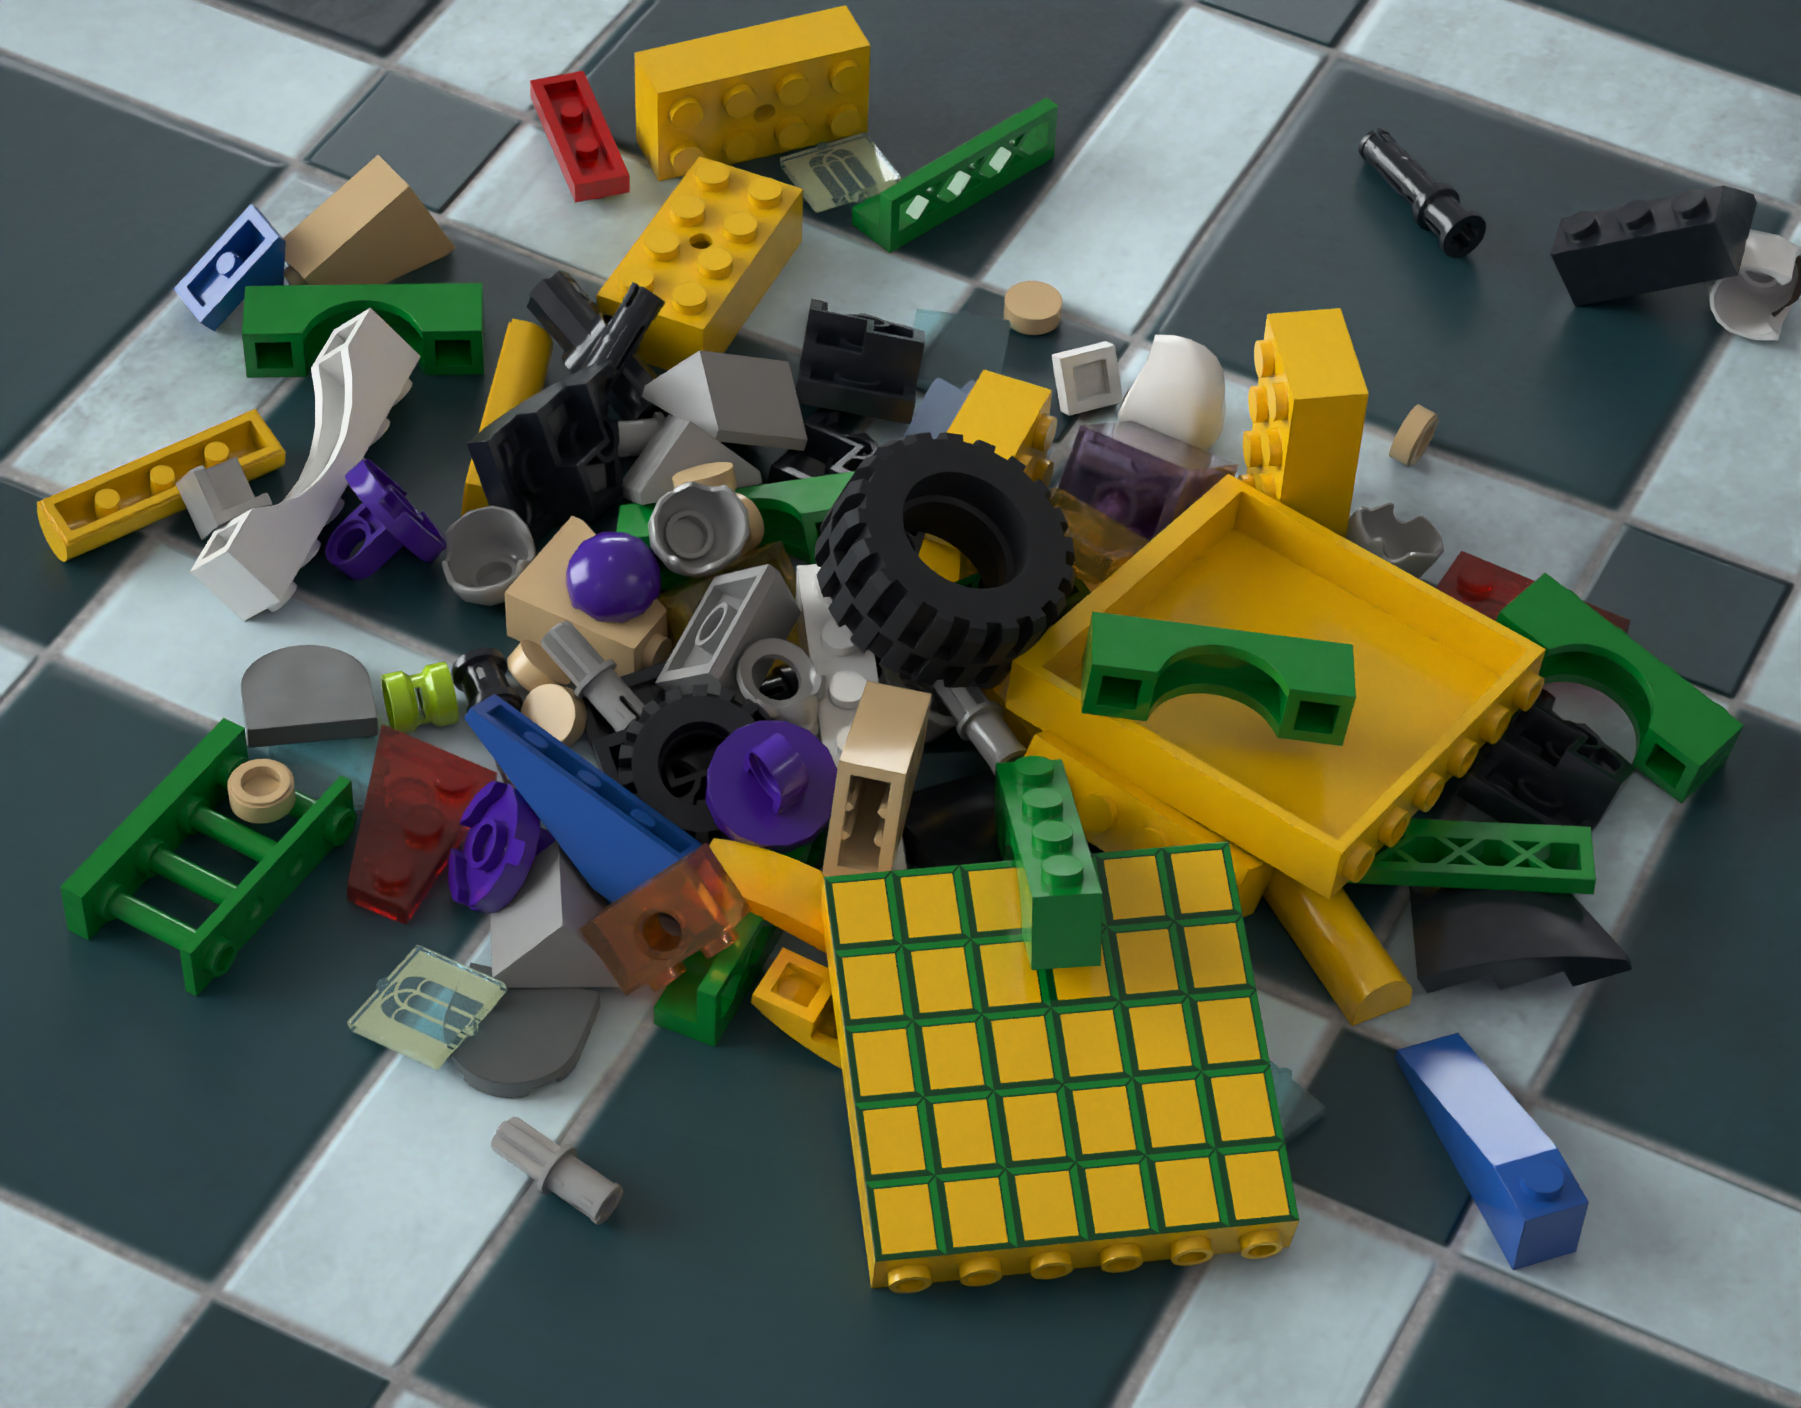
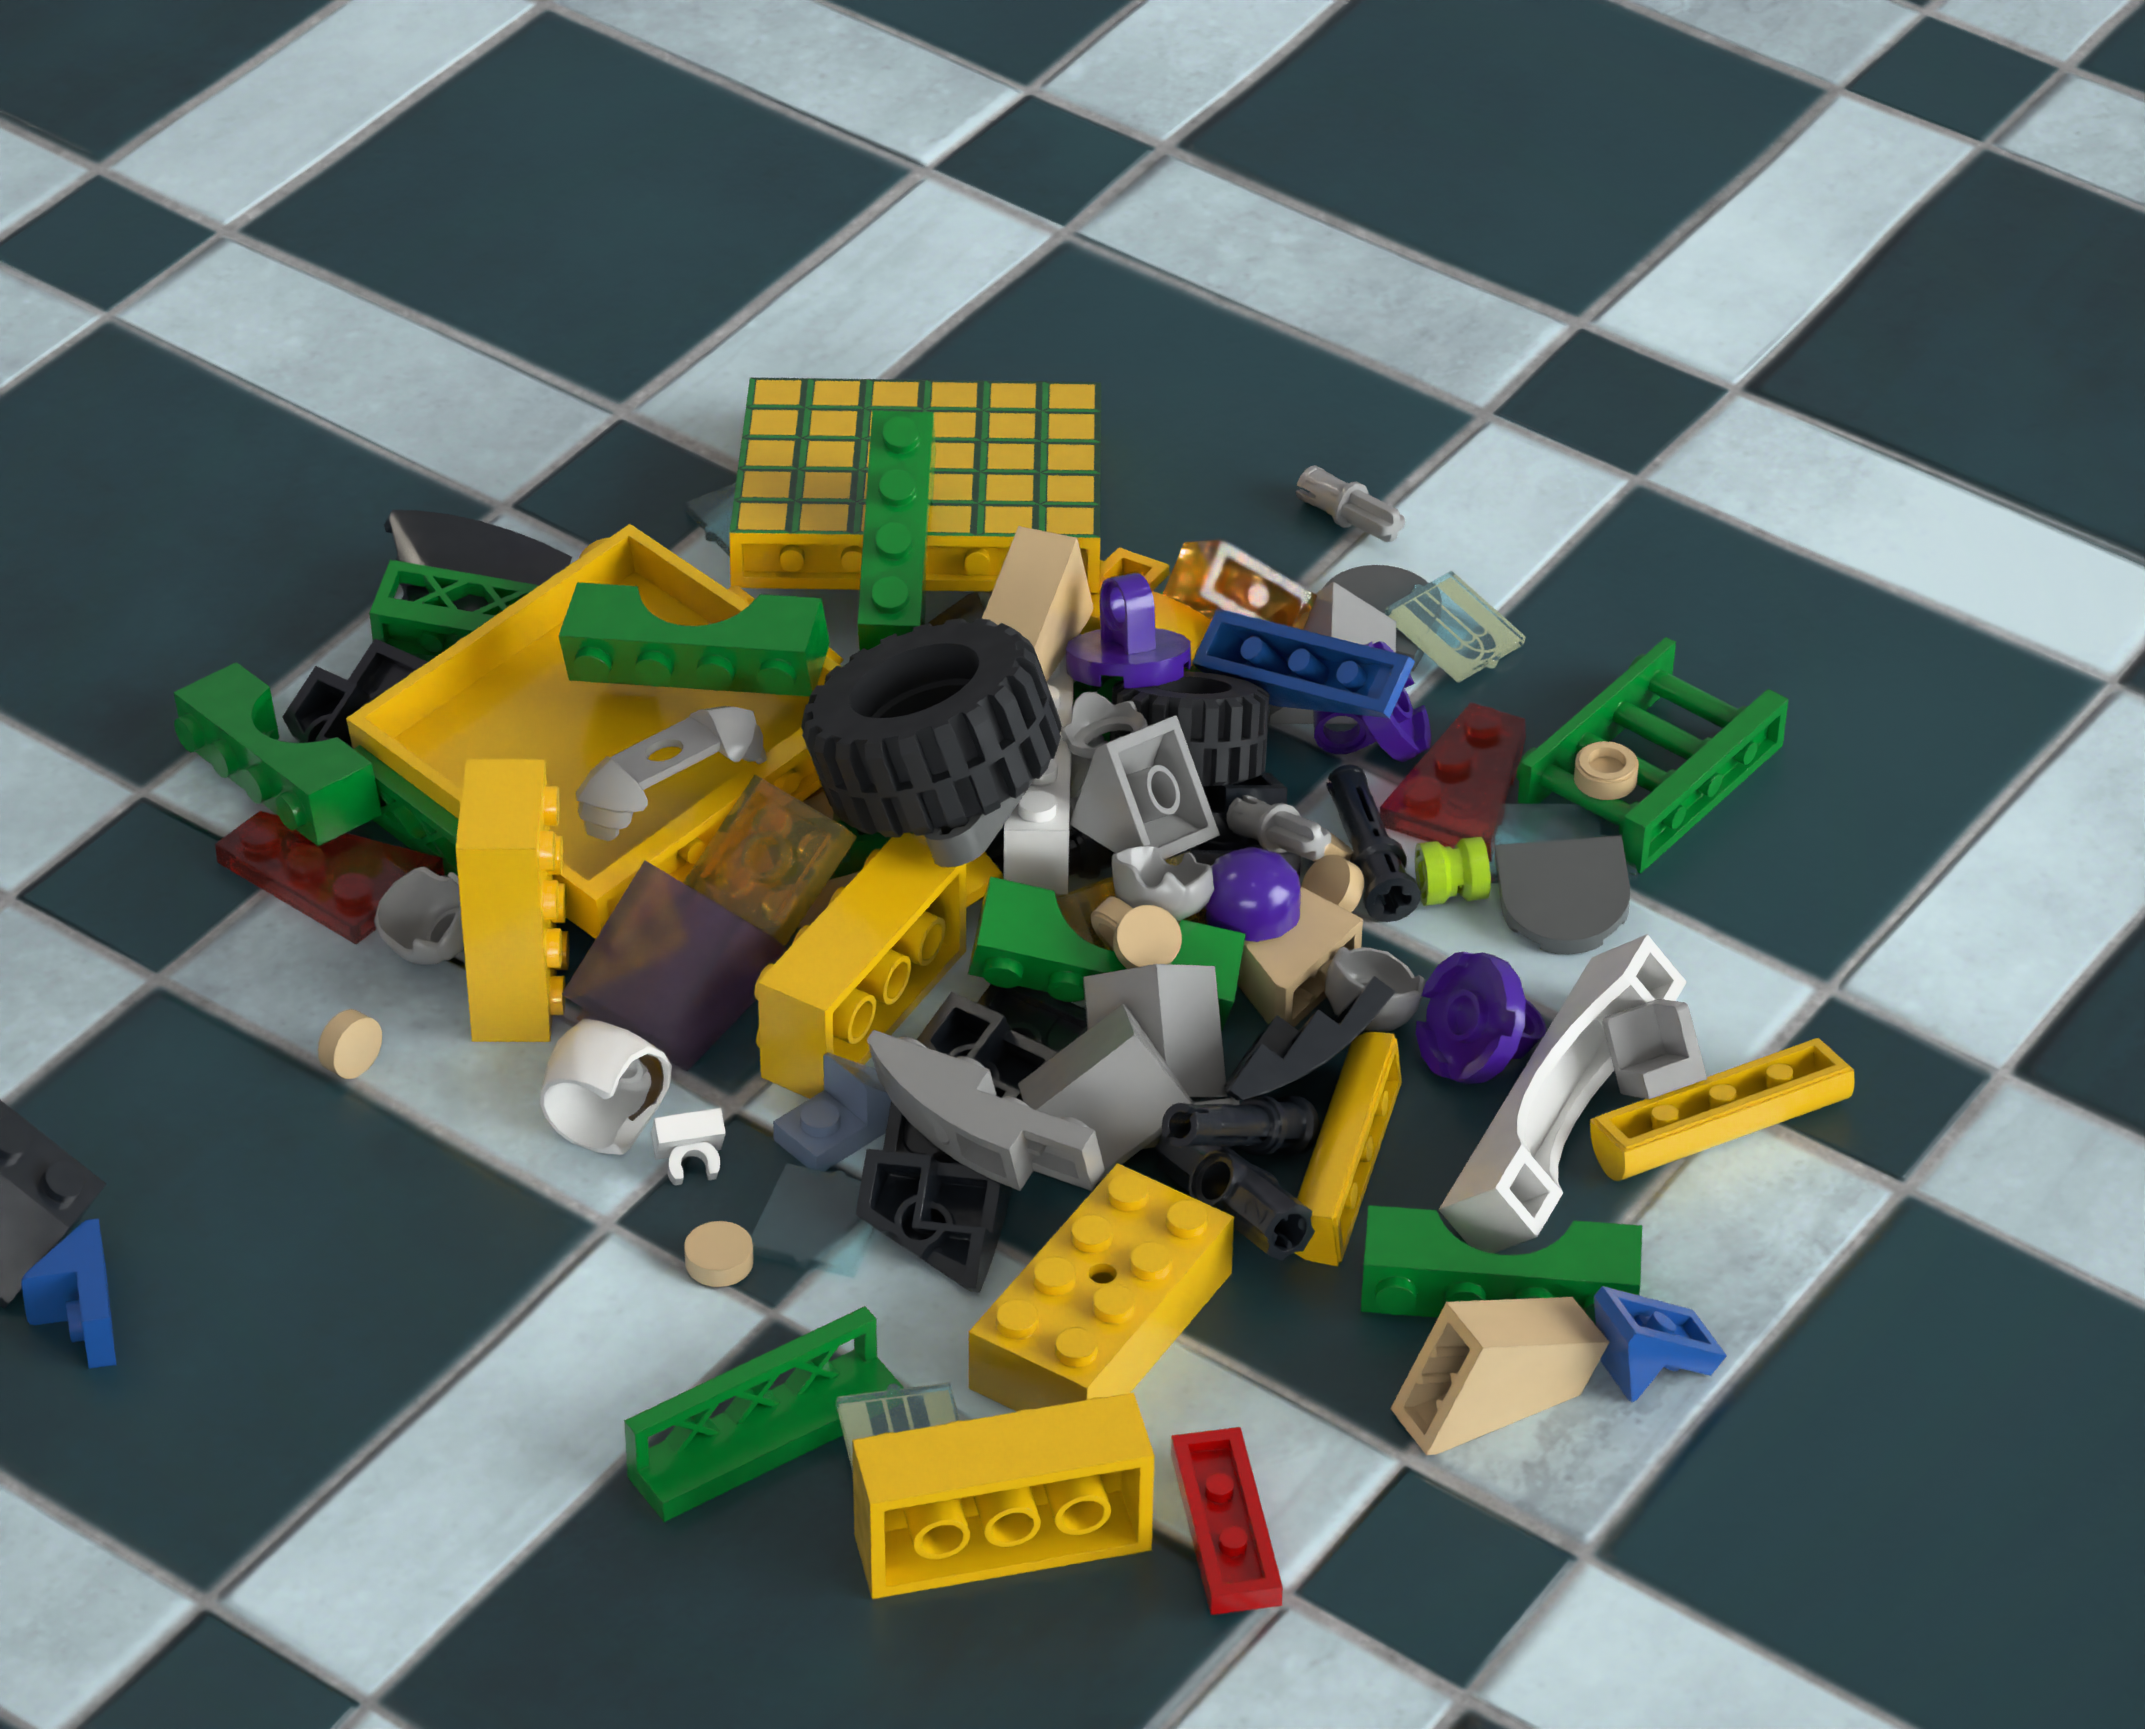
camera: 170 degrees left, 5 degrees down
black pin [1358,128,1486,258] -> none
blue slope [1395,1033,1589,1270] -> none
none -> blue slope [21,1218,117,1369]
none -> light grey piece [576,706,767,841]
none -> light grey slope [867,1030,1105,1191]

